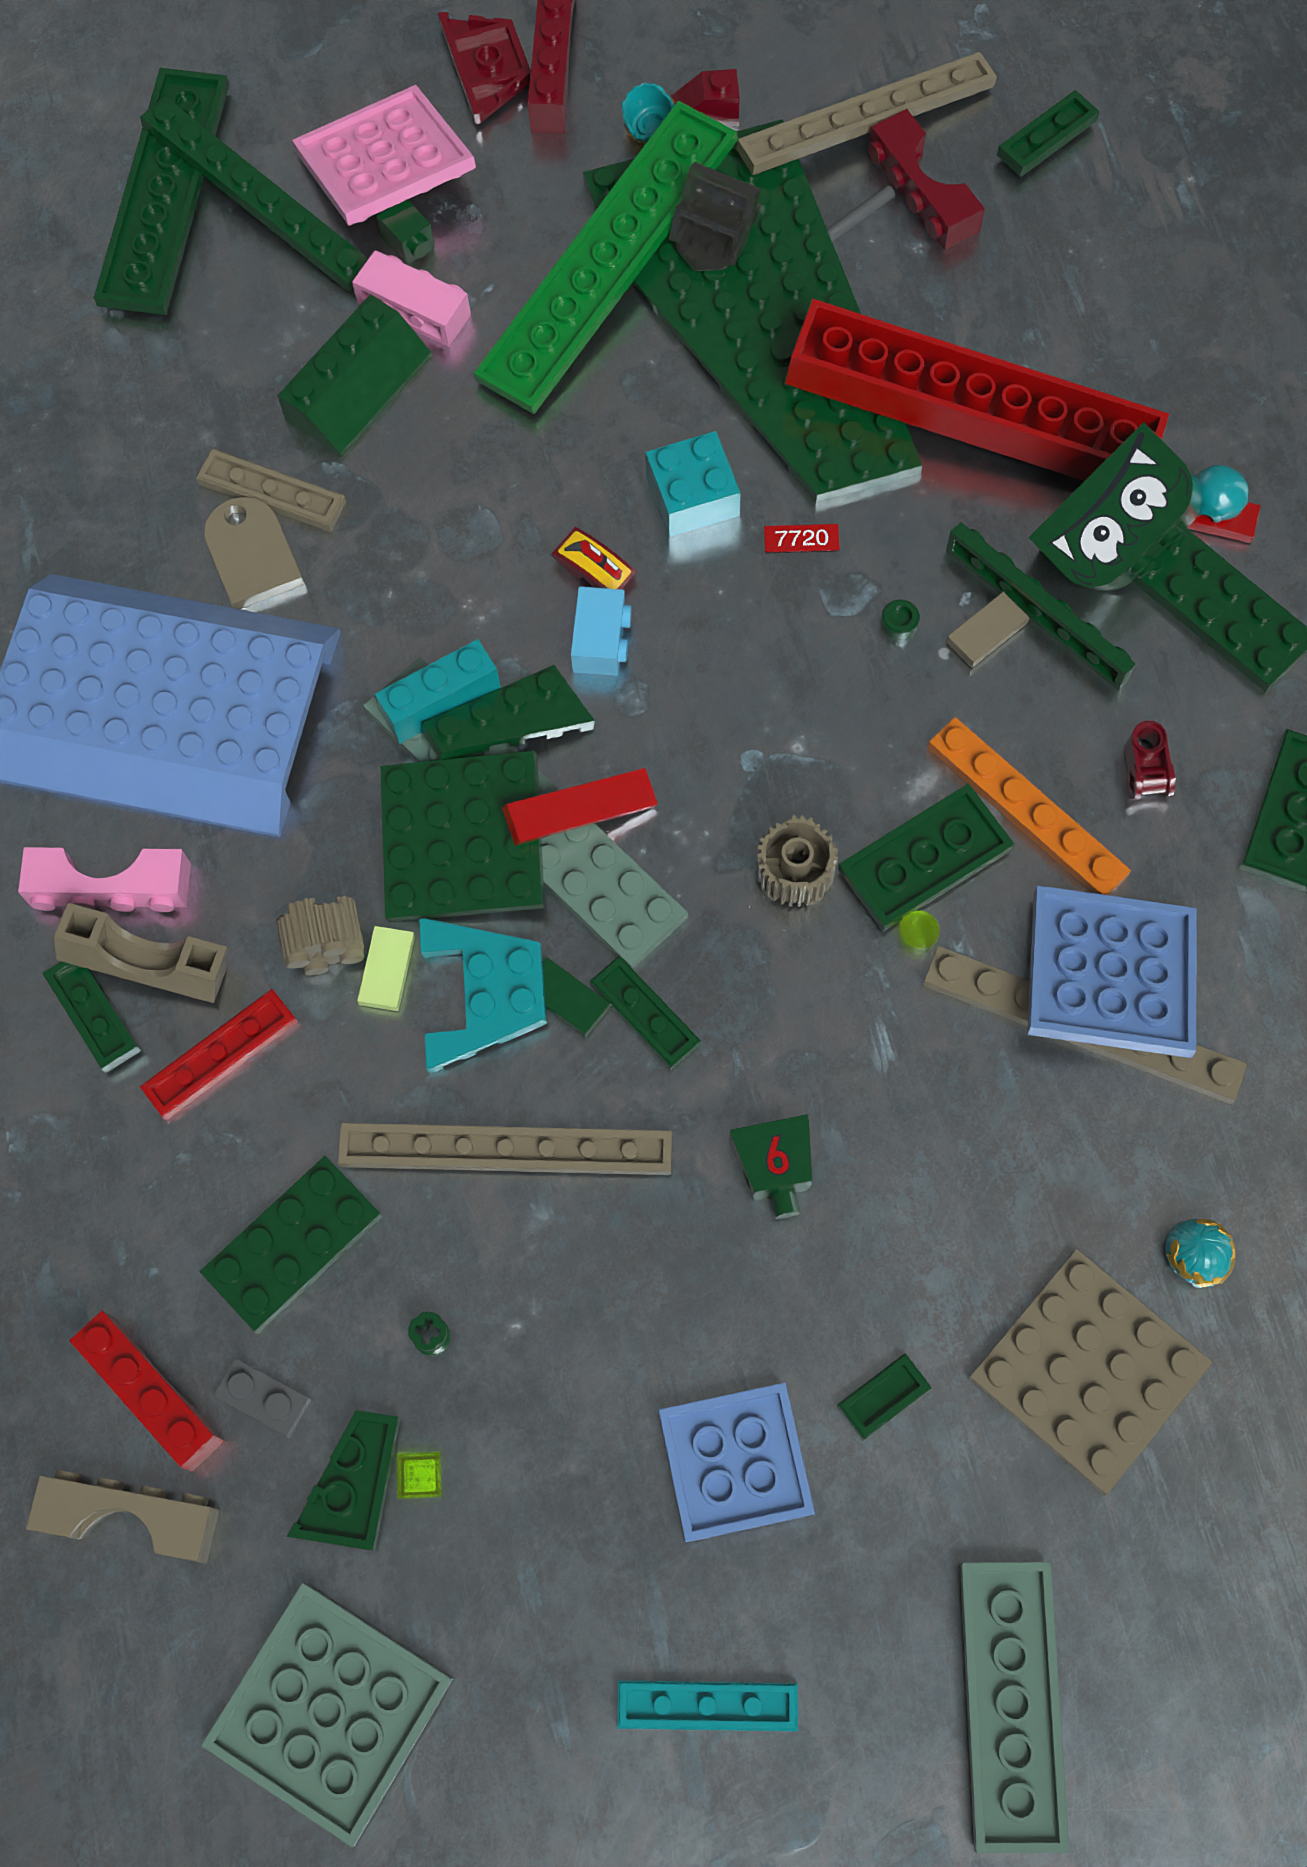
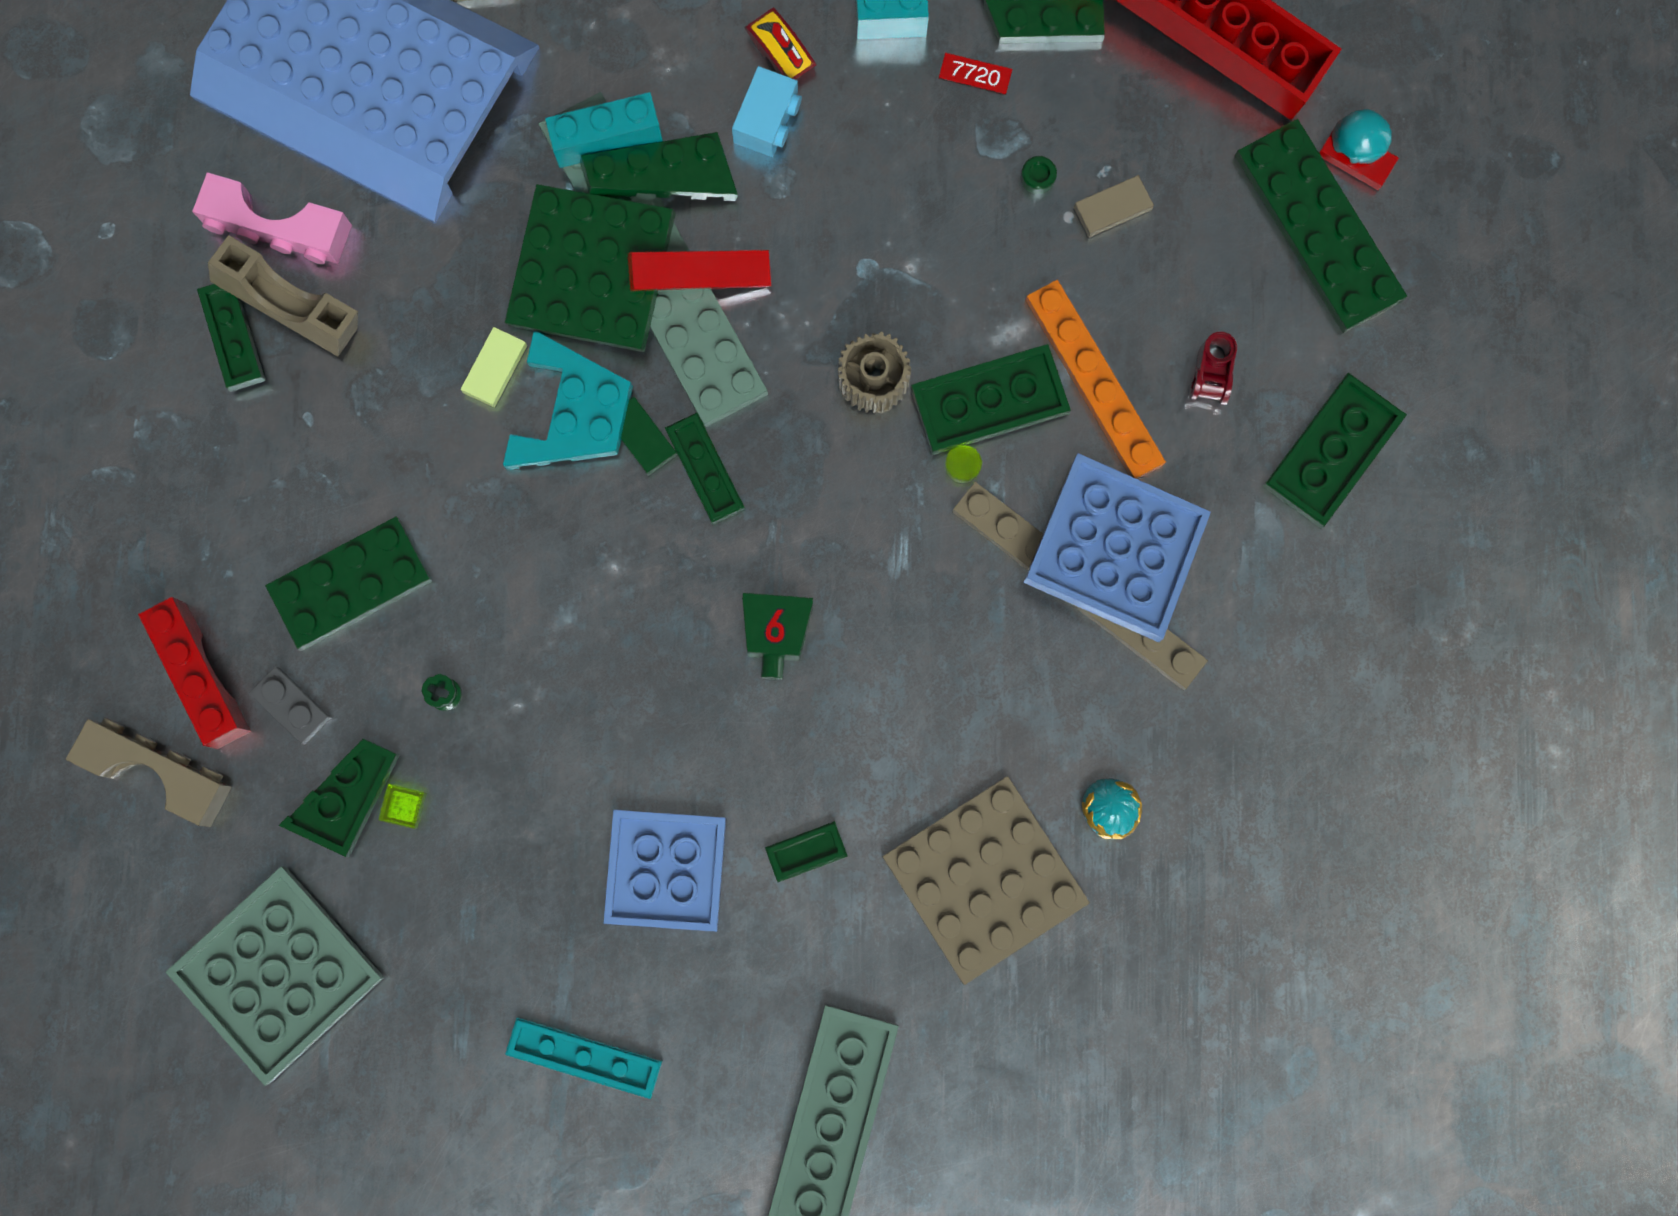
camera: 10 degrees right, 10 degrees up
red tile [139,989,298,1121] -> none
dark tan brick [276,896,364,976] -> none
dark tan plate [338,1123,672,1175] -> none
dark green plate [946,522,1136,691] -> none
dark green brick [1028,422,1202,592] -> none

